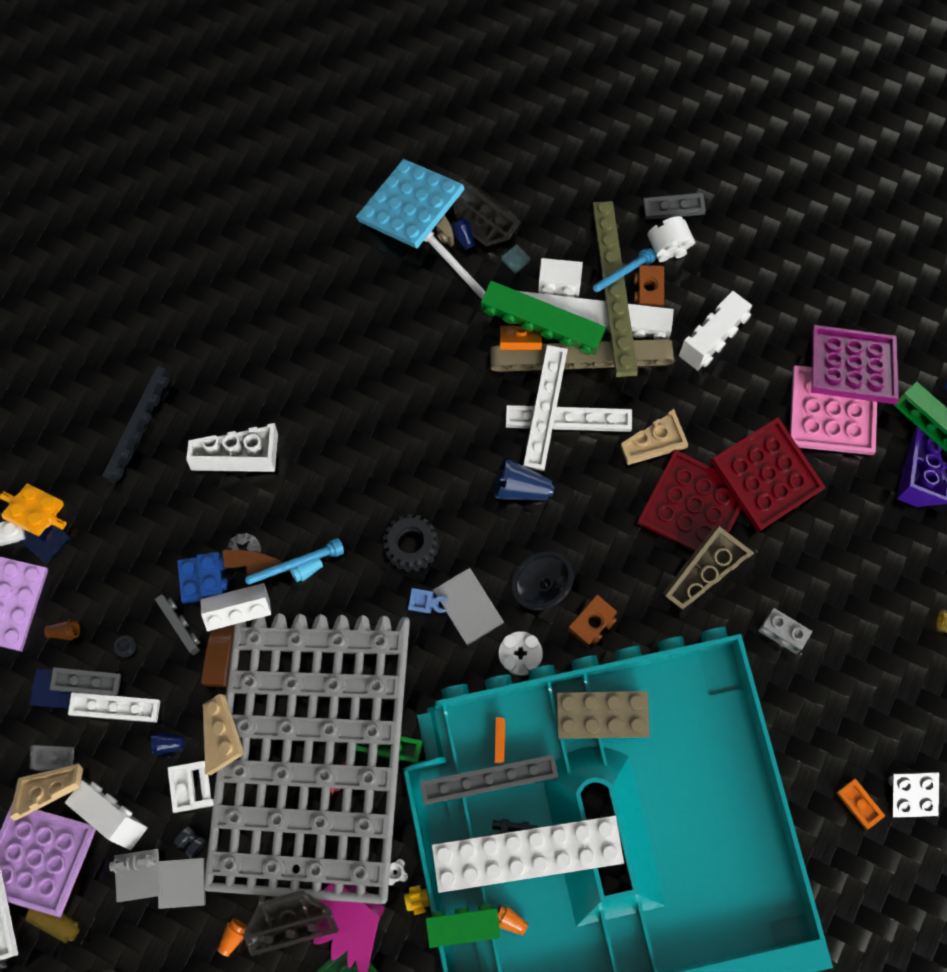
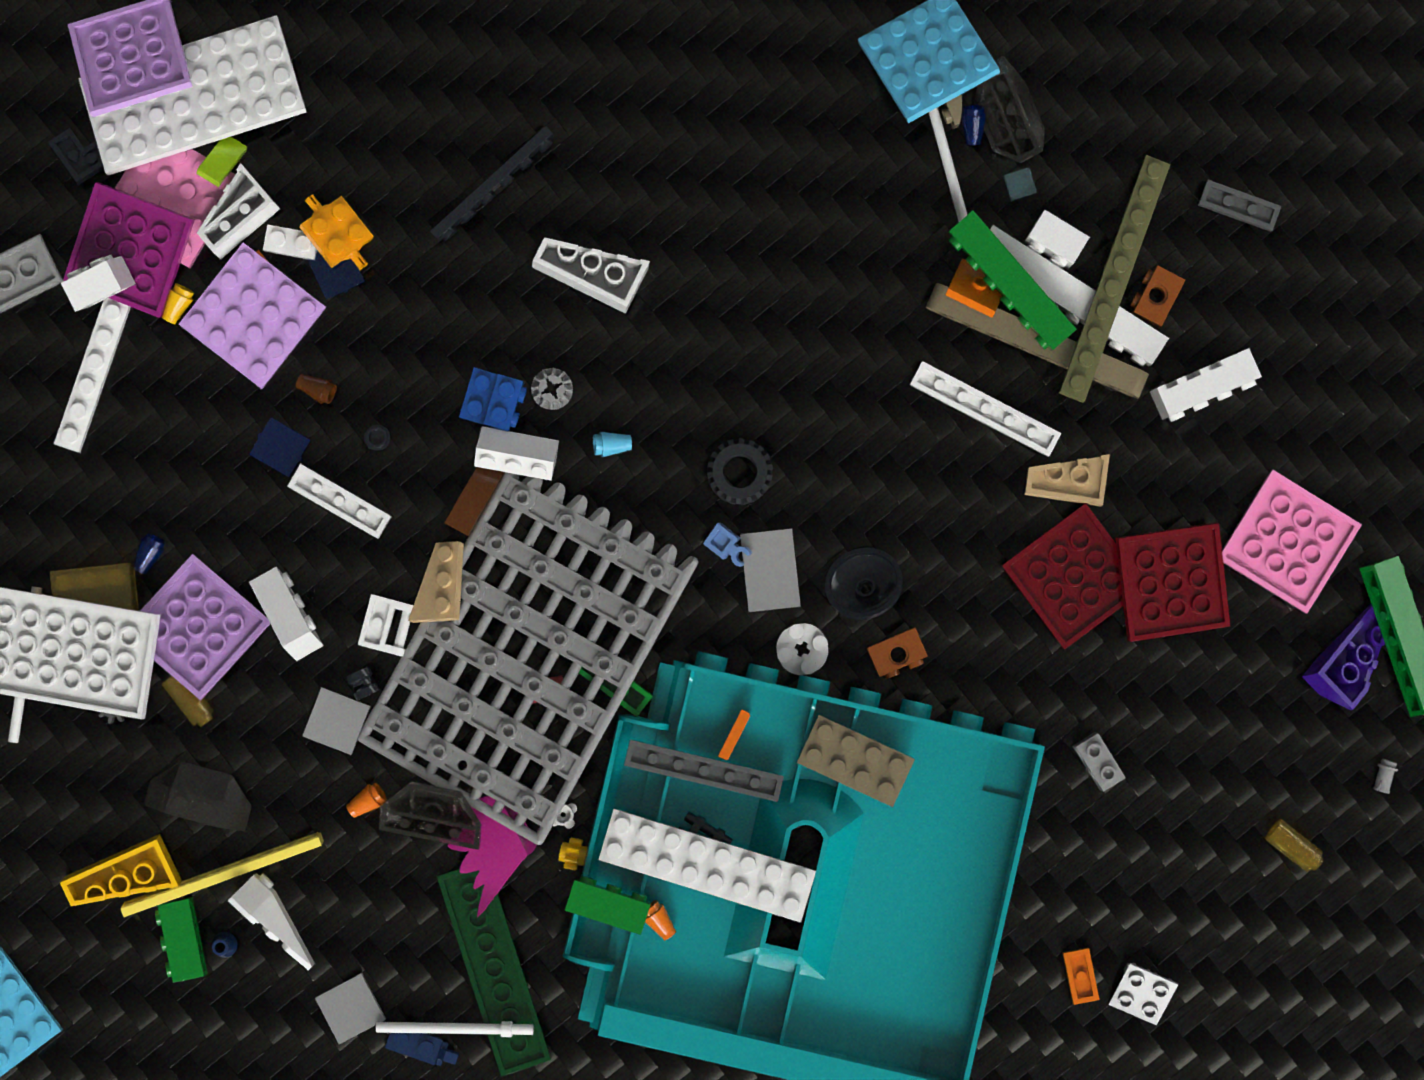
camera: 20 degrees right, 15 degrees up
tan wing [10,764,83,821] -> none
clear slope [29,745,74,771] -> none
dark grey plate [50,667,121,696] -> none
light grey hinge [109,849,161,902] -> none
clear blue cone [151,733,184,755] -> none
dark grey plate [155,595,201,655] -> none
reddish brown slope [221,550,291,576] -> none
dark azure piece [245,538,344,584] -> none
dark blue cone [494,457,555,500] -> none
white plate [524,345,568,471] -> none
dark azure piece [593,248,656,292] -> none
white brick [647,216,695,262] -> none
dark tan wedge [663,525,754,609] -> none
magenta plate [811,325,899,404] -> none

